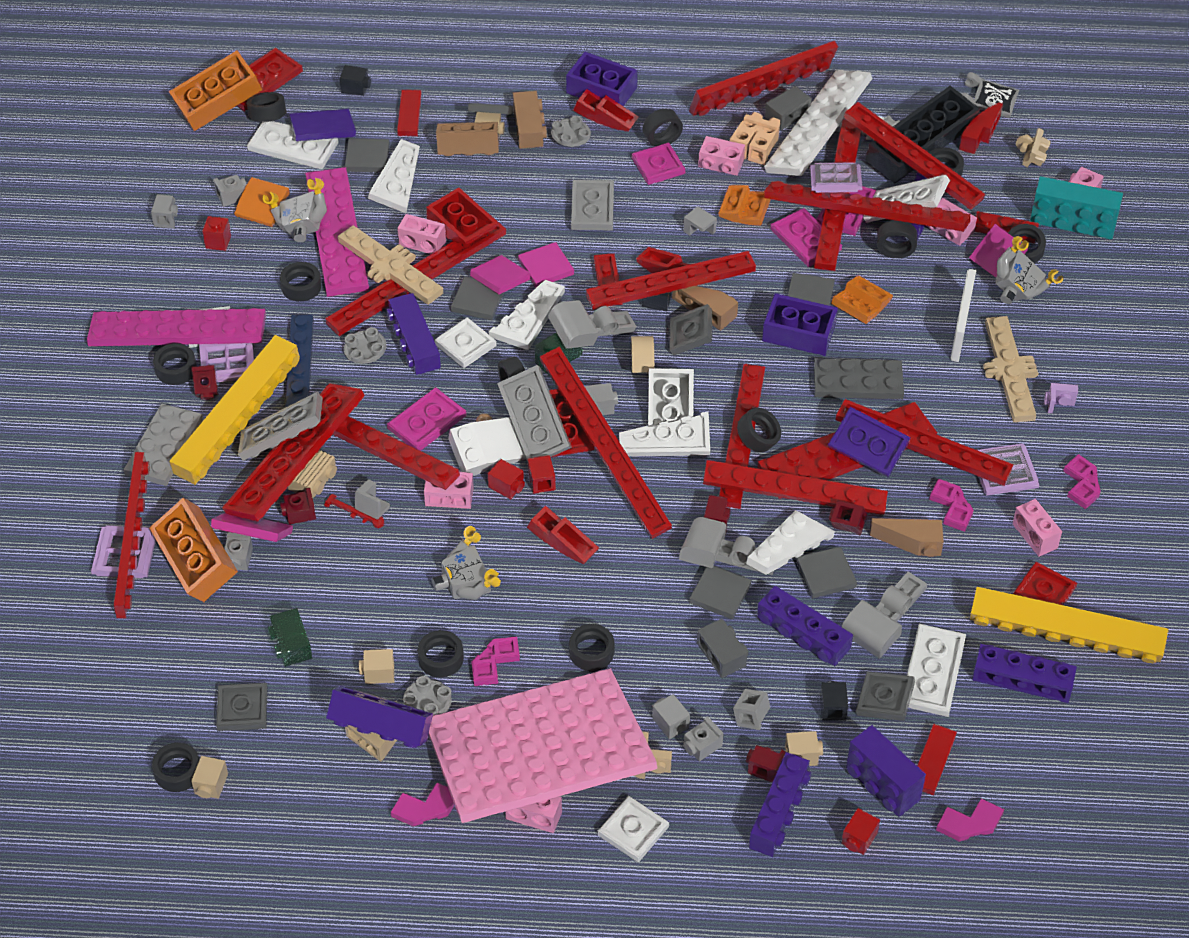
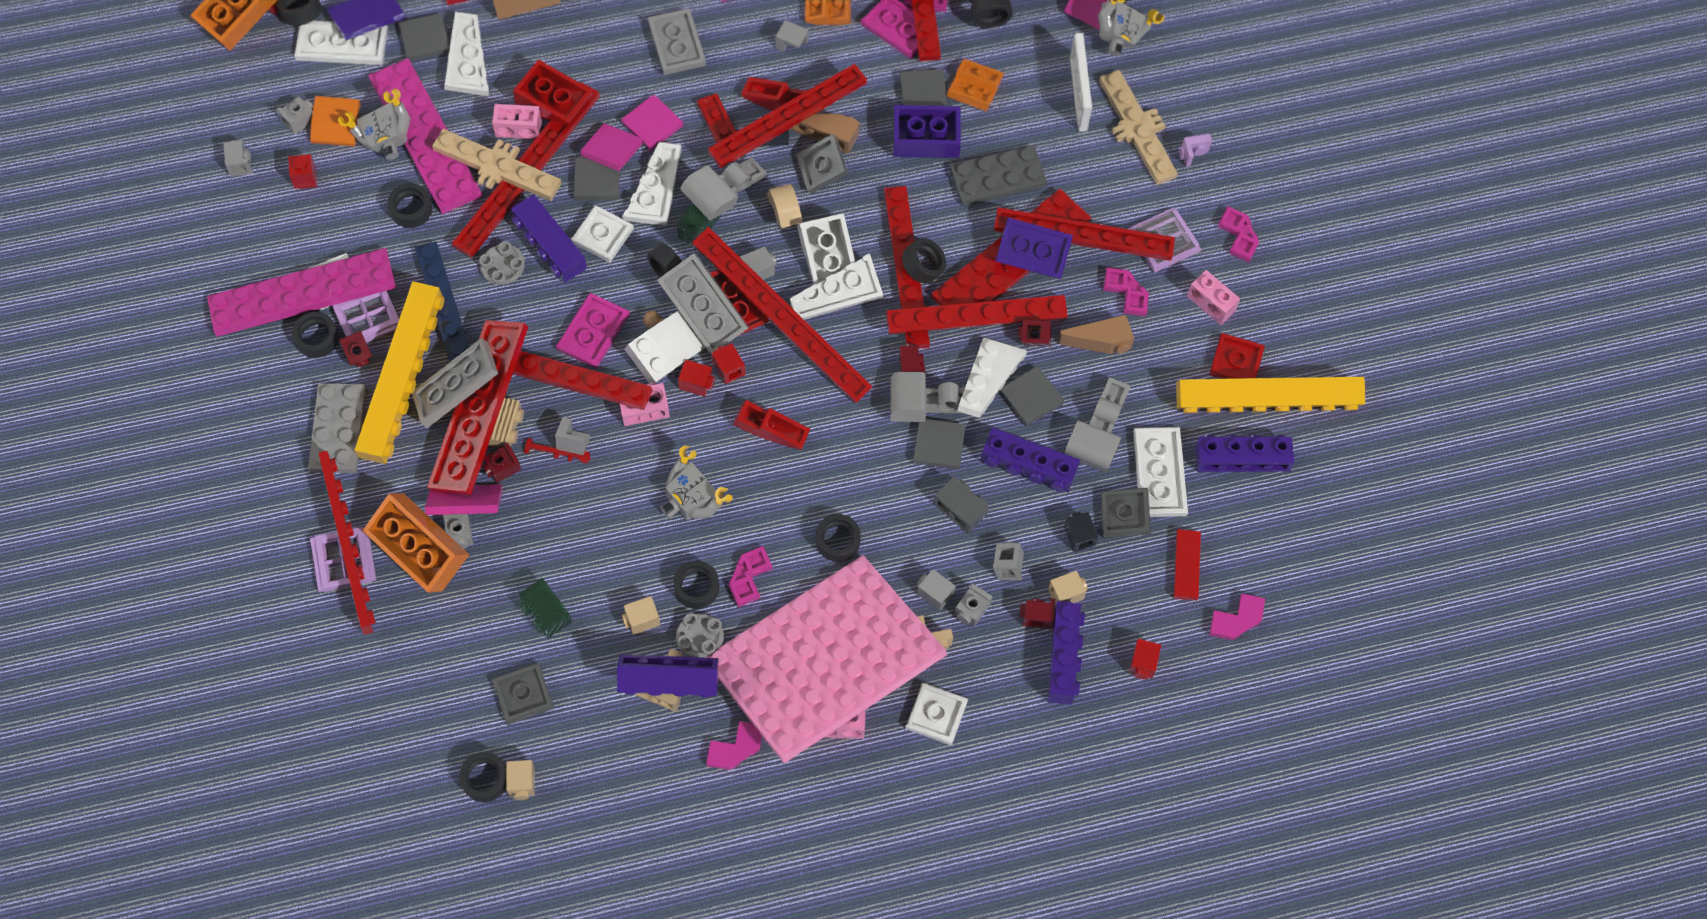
camera: 20 degrees left, 15 degrees up
dark purple brick [846,725,926,817] -> none

